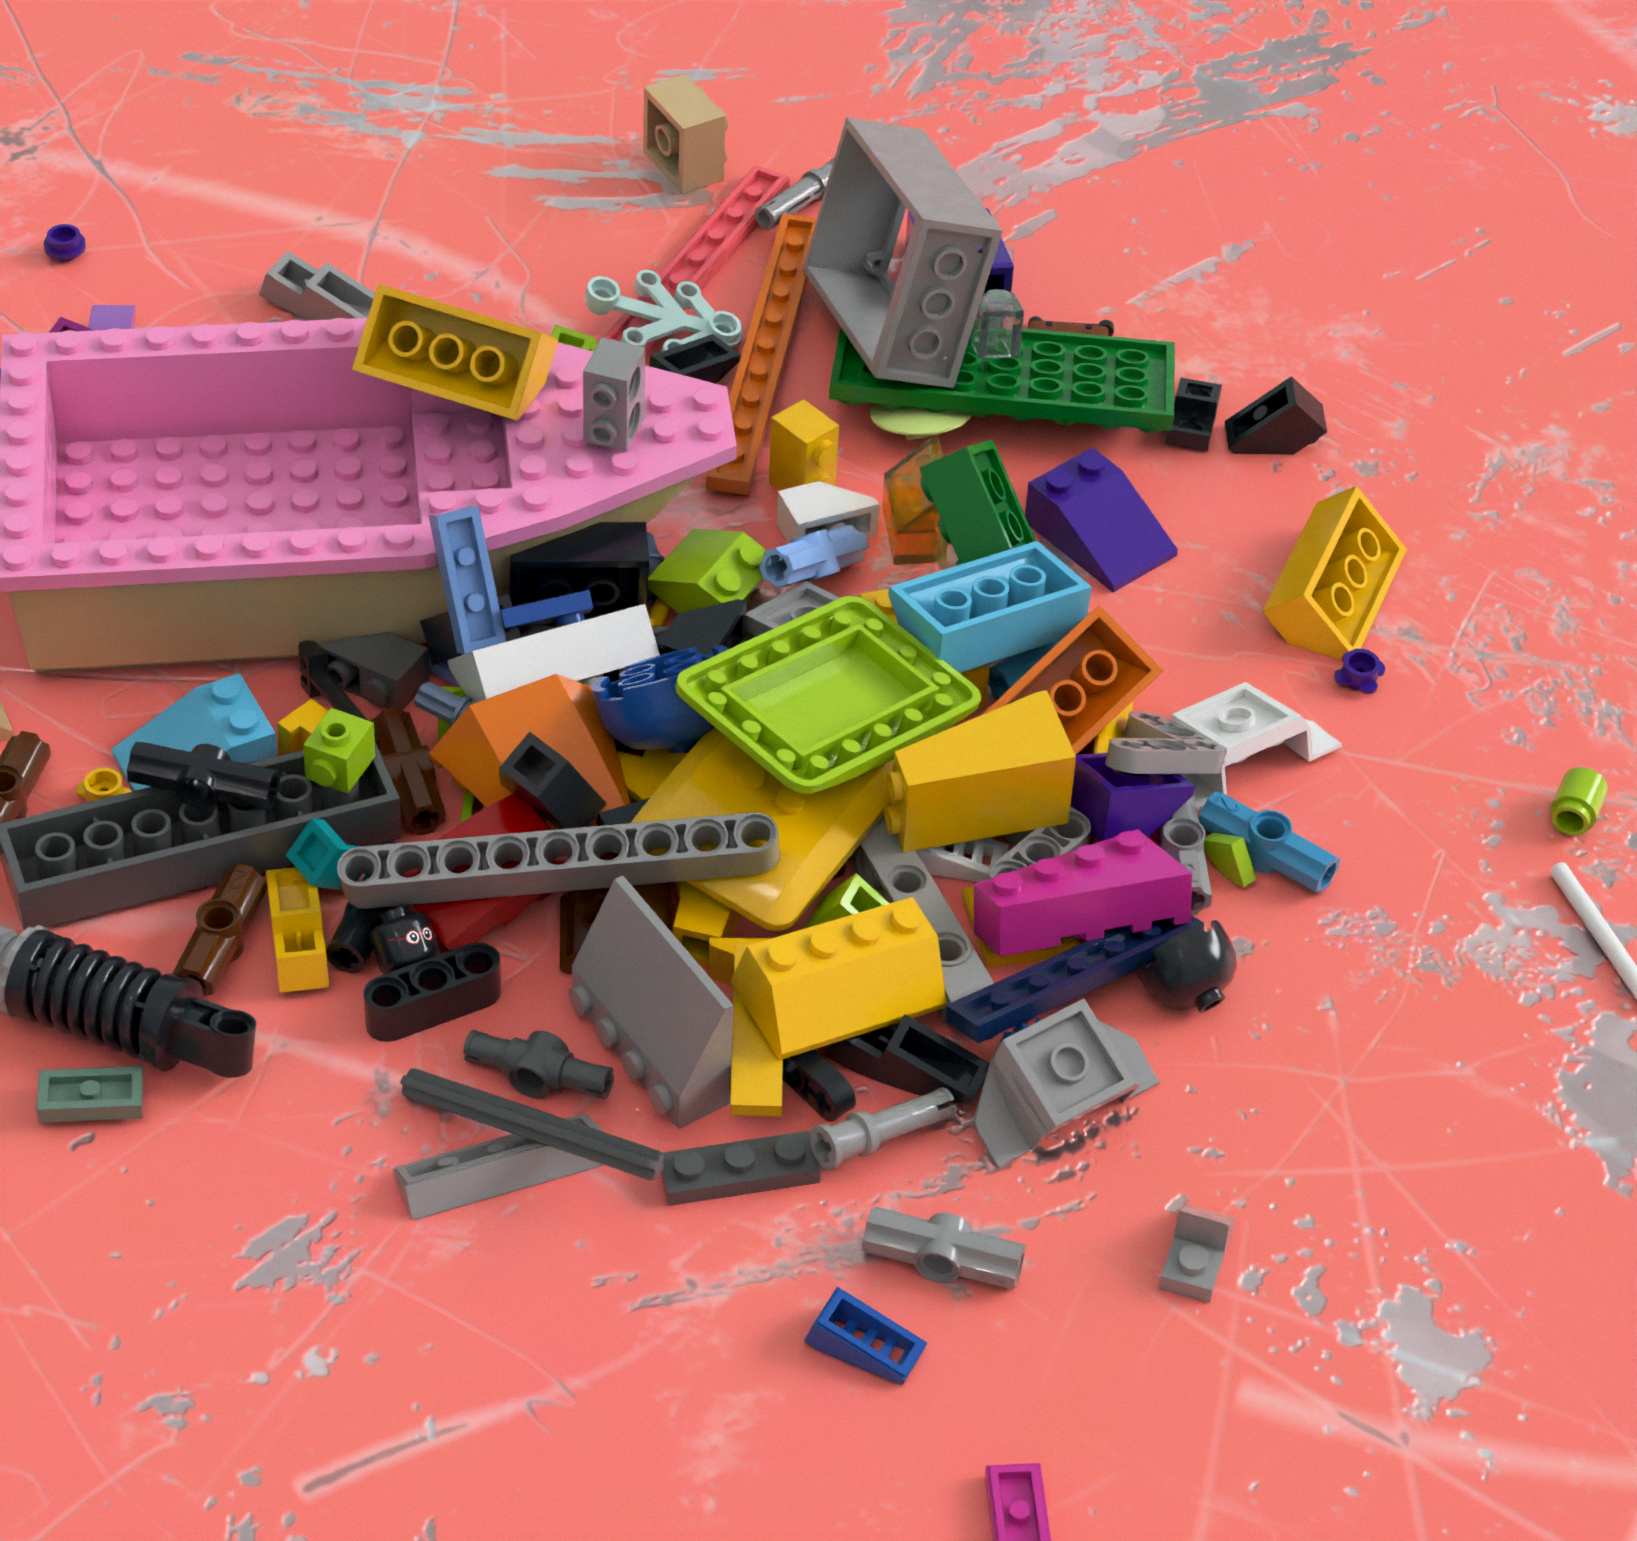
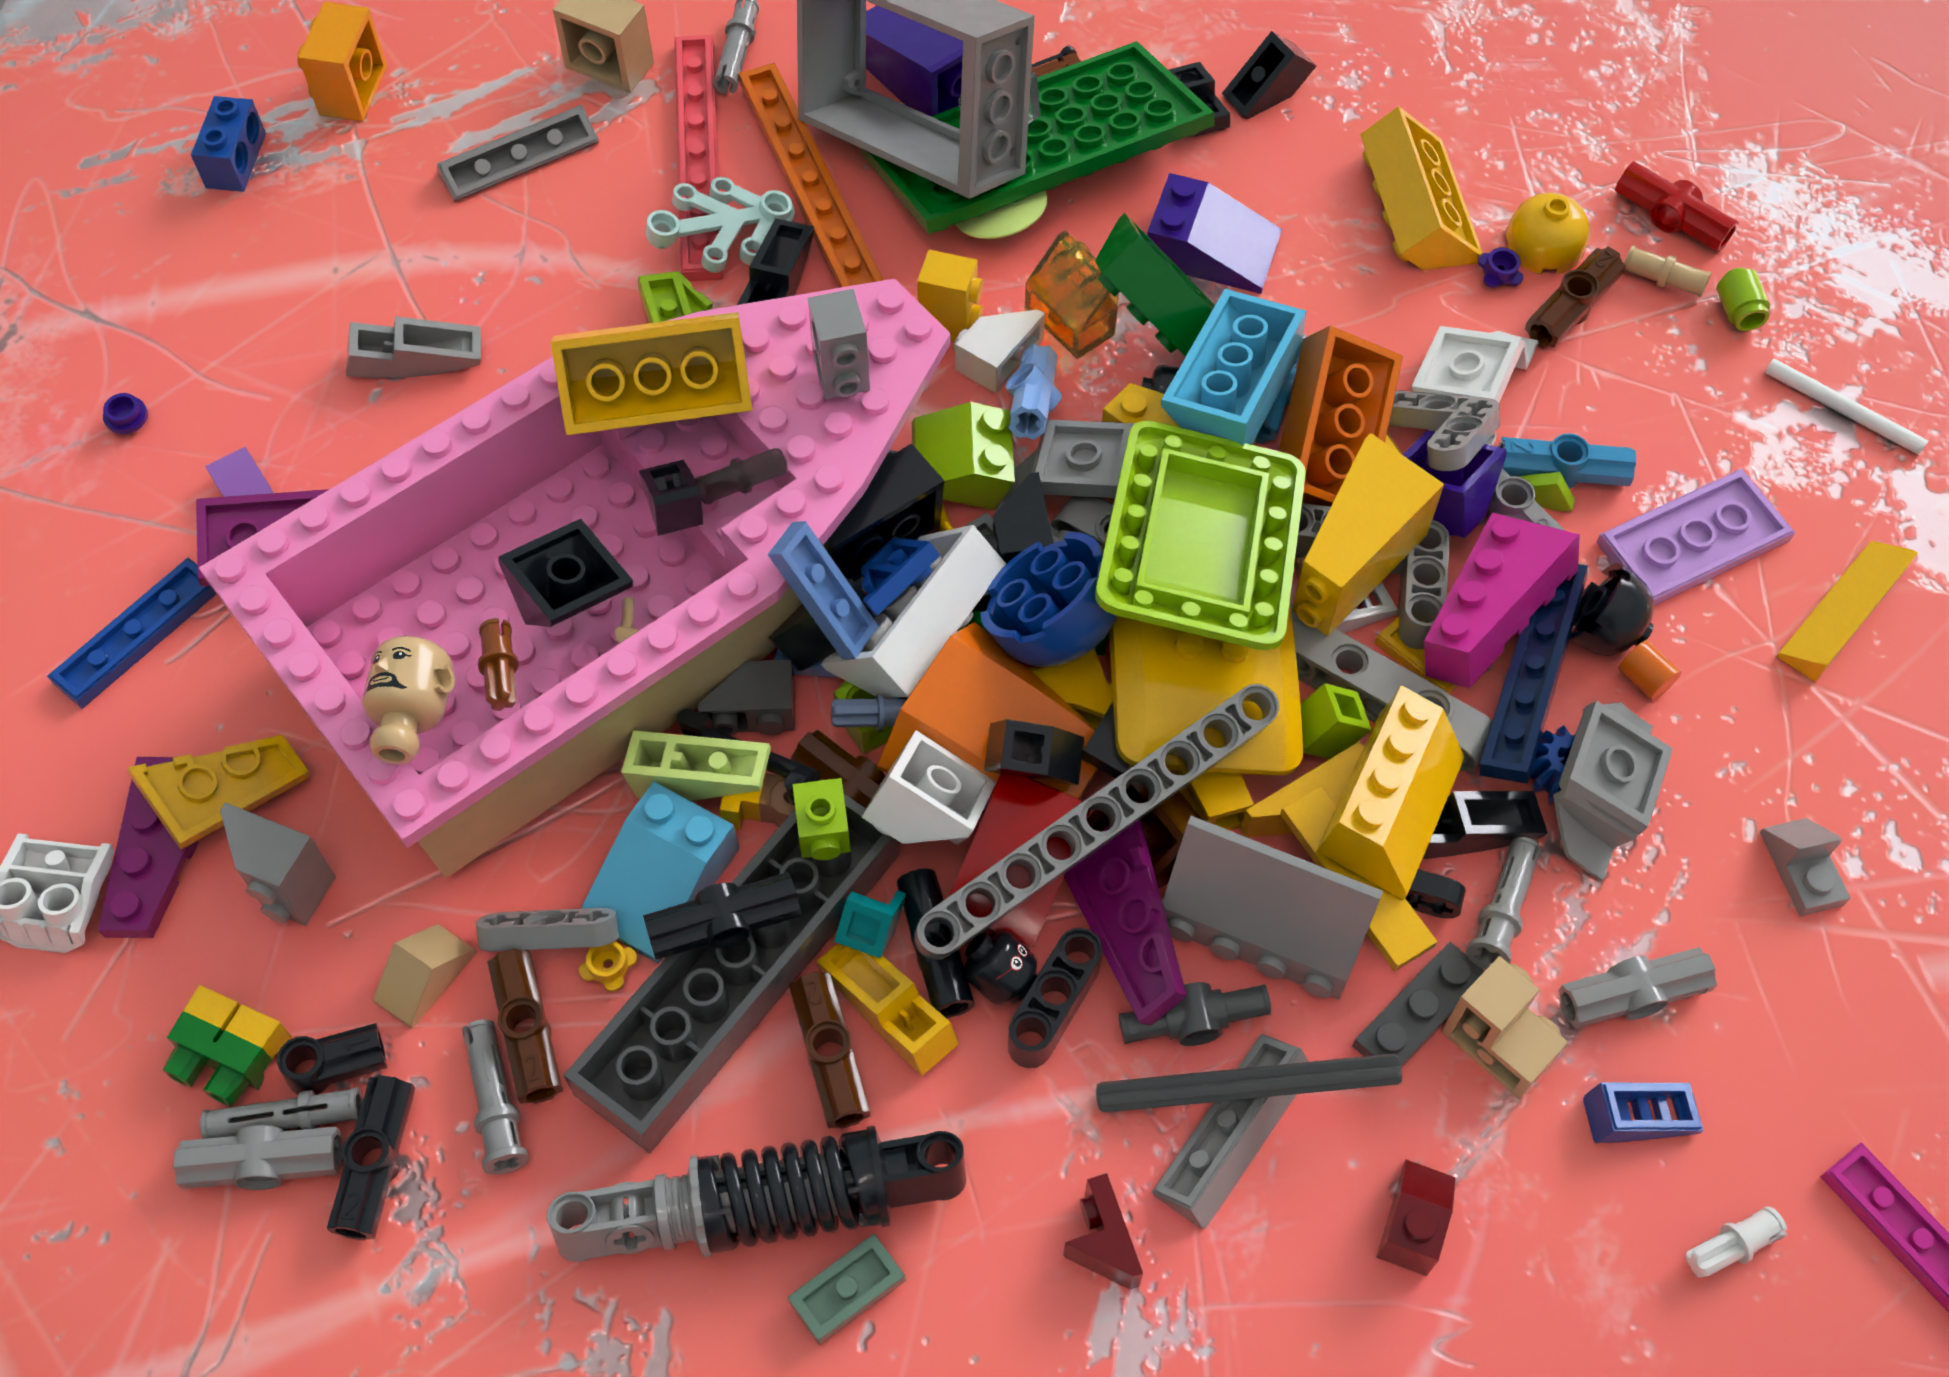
camera: 30 degrees left, 15 degrees up
none -> blue brick [191,96,266,192]
none -> light orange brick [297,1,388,121]
none -> tan piece [362,636,455,765]
none -> light grey slope [436,105,599,201]
none -> light grey beam [475,908,619,951]
none -> dark orange axle [478,618,519,711]
none -> black slope [498,518,633,627]
none -> yellowish green slope [621,730,771,801]
none -> black slope [639,459,703,536]
none -> clear smoke axle [696,448,788,504]
none -> white slope [862,730,997,845]
none -> dark red slope [1063,1173,1143,1289]
none -> magenta wing [1064,820,1187,1026]
none -> dark red slope [1376,1159,1456,1276]
none -> tan brick [1441,956,1568,1100]
none -> yellow cylinder [1505,192,1590,274]
none -> reddish brown piece [1525,246,1626,349]
none -> lavender tile [1596,468,1796,606]
none -> red piece [1614,161,1739,252]
none -> orange piece [1618,640,1682,701]
none -> tan pin [1624,246,1712,297]
none -> white axle [1686,1206,1787,1278]
none -> yellow slope [1776,541,1918,683]

